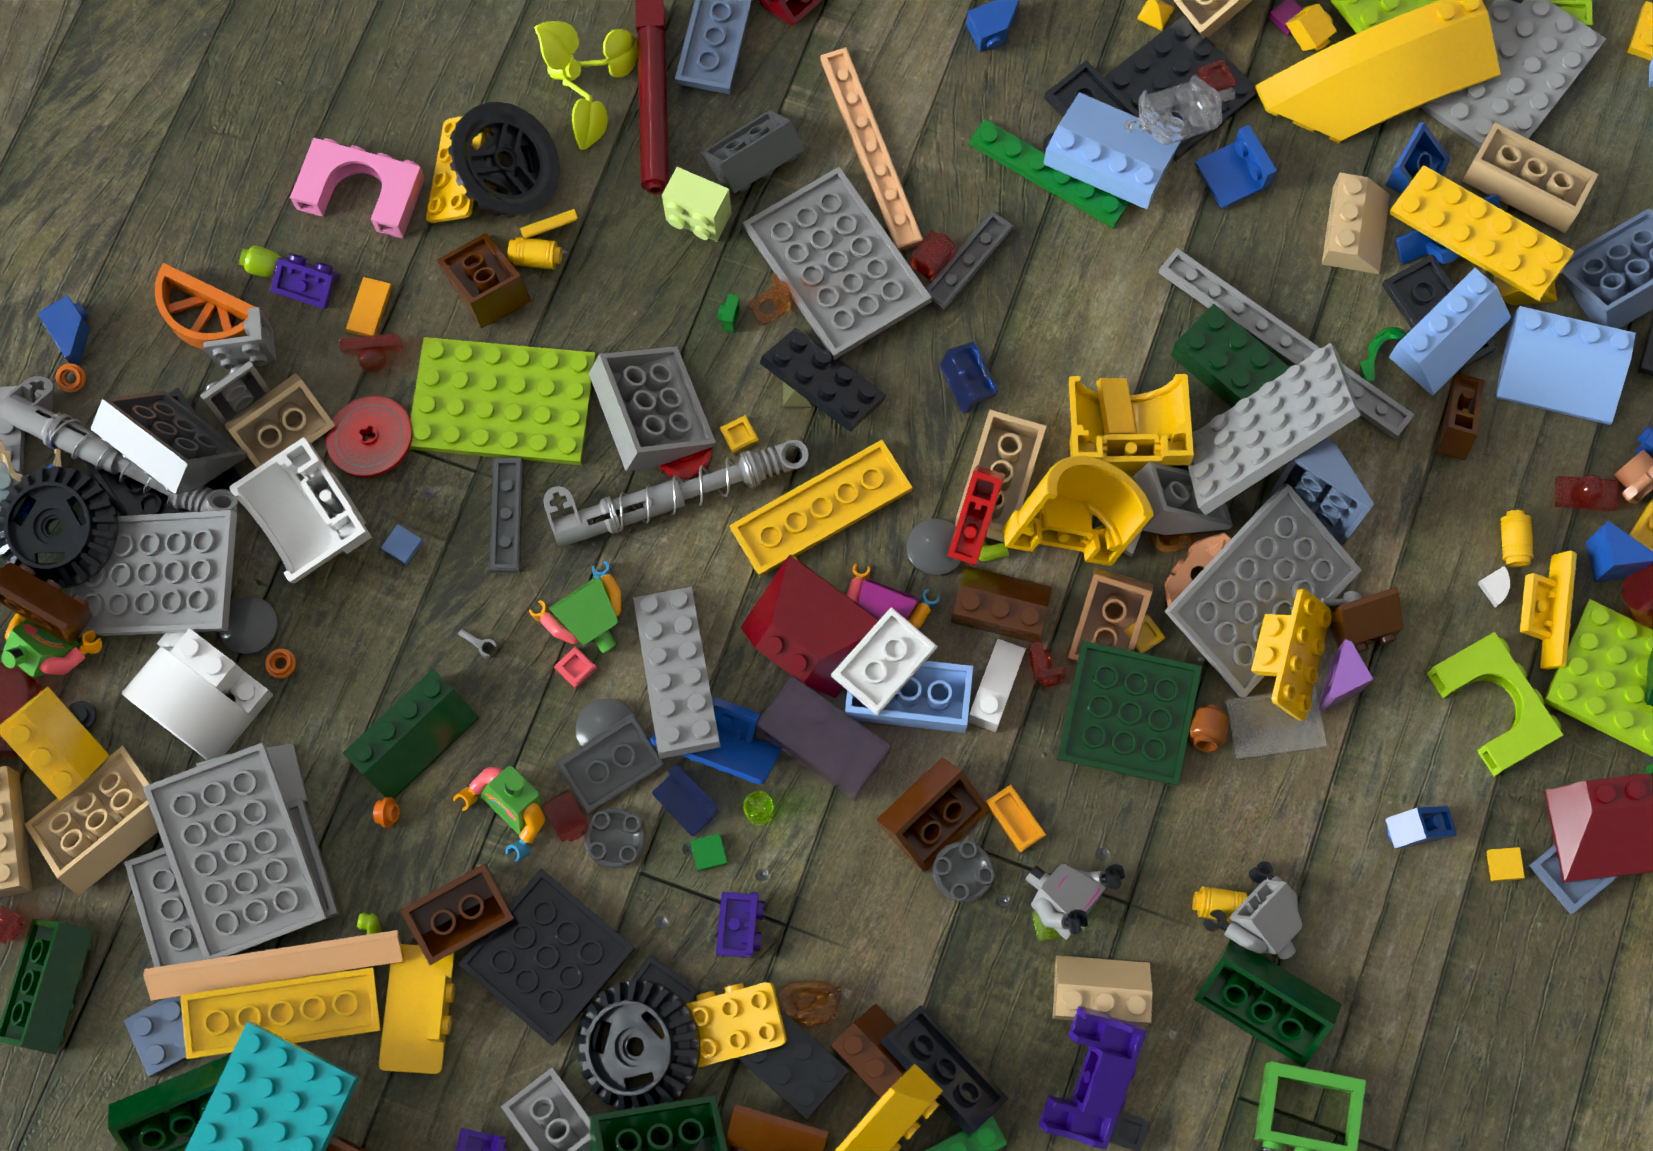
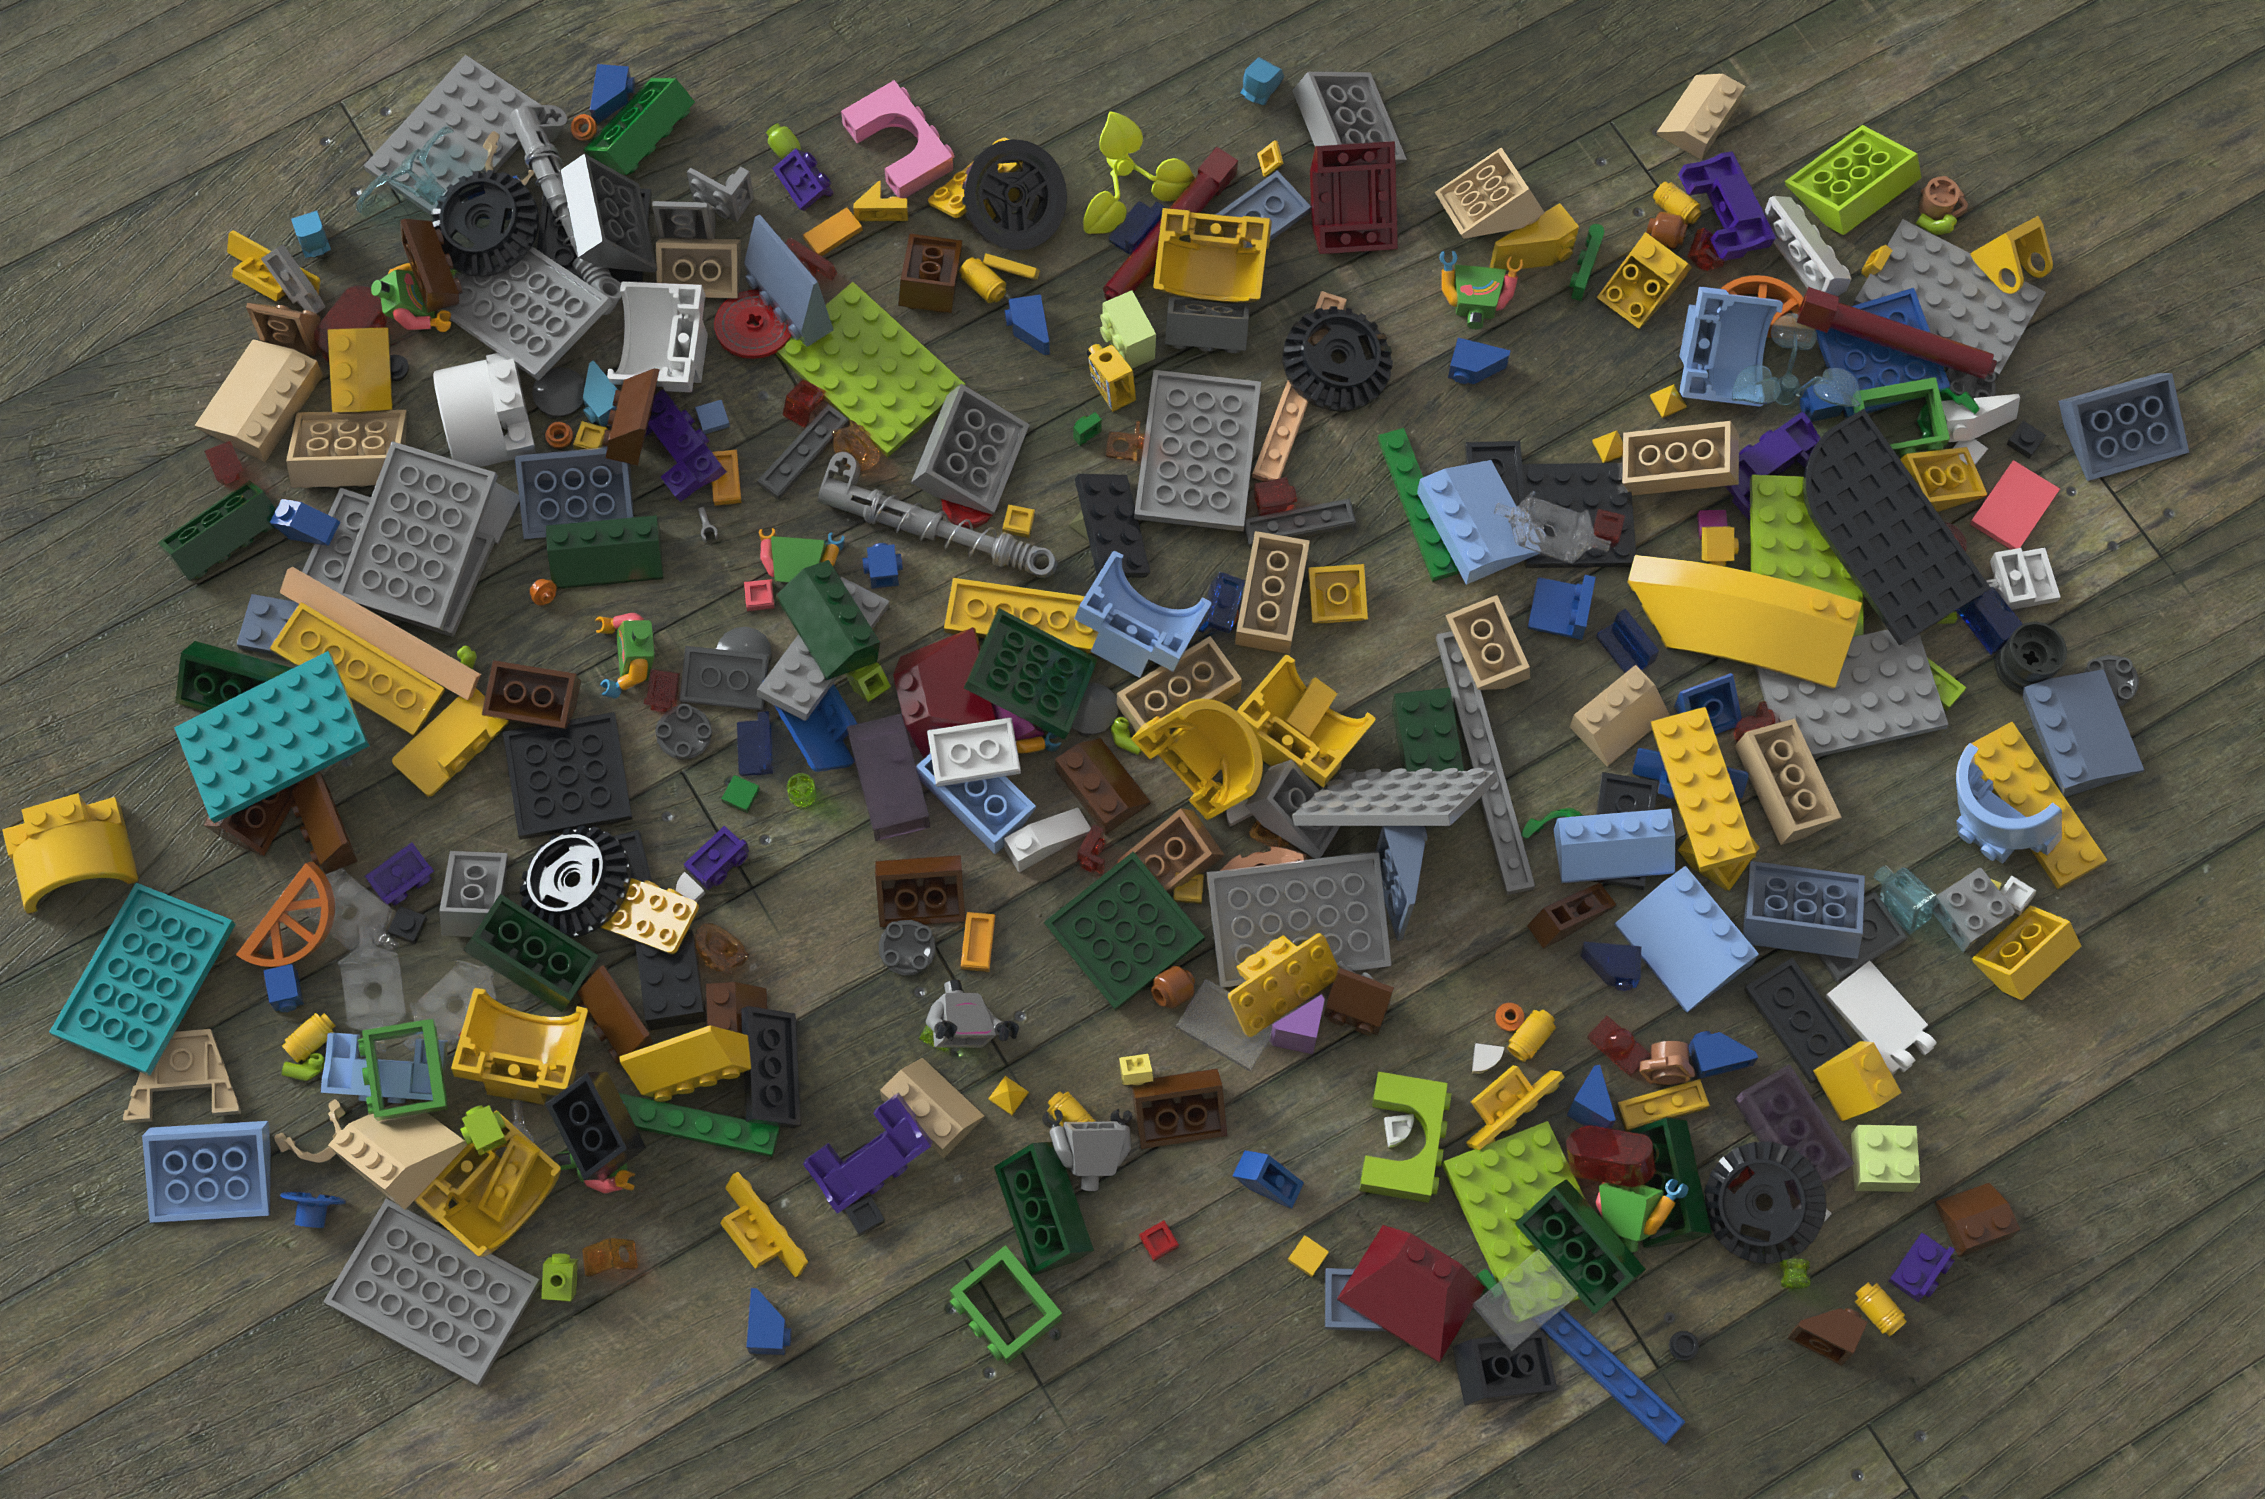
camera: 35 degrees right, 5 degrees down
orange window [155,263,269,350] -> none
red slope [947,465,1006,565] -> none
none -> blue slope [270,499,340,546]
none -> sand blue slope [515,447,634,539]
none -> yellow tile [573,421,608,450]
none -> green slope [583,78,695,175]
none -> medium azure slope [583,360,618,427]
none -> reddish brown slope [602,368,660,466]
none -> dark purple bracket [645,389,727,502]
none -> white tile [676,872,705,902]
none -> light orange tile [712,449,742,506]
none -> sand blue slope [744,214,833,347]
none -> dark green slope [776,560,880,680]
none -> clear red bracket [783,379,826,427]
none -> clear orange hat [832,420,880,471]
none -> lime brick [845,663,891,702]
none -> yellow slope [853,181,908,221]
none -> blue brick [862,543,903,589]
none -> dark green plate [964,608,1098,740]
none -> yellow slope [988,1076,1029,1116]
none -> blue slope [1005,295,1050,355]
none -> light blue piece [1074,551,1211,678]
none -> yellow torso [1087,344,1136,412]
none -> clear blue panel [1109,201,1165,255]
none -> light yellow bracket [1119,1054,1153,1086]
none -> reddish brown slope [1132,1069,1228,1149]
none -> red tile [1139,1220,1179,1262]
none -> yellow piece [1153,208,1272,303]
none -> tan brick [1235,531,1310,654]
none -> black gear [1282,306,1393,412]
none -> yellow slope [1308,564,1368,623]
none -> white tile [1384,1114,1414,1148]
none -> tan slope [1445,595,1530,690]
none -> orange plate [1495,1003,1524,1032]
none -> clear blue slope [1580,942,1642,991]
none -> clear blue panel [1596,608,1659,673]
none -> clear red bracket [1733,701,1775,743]

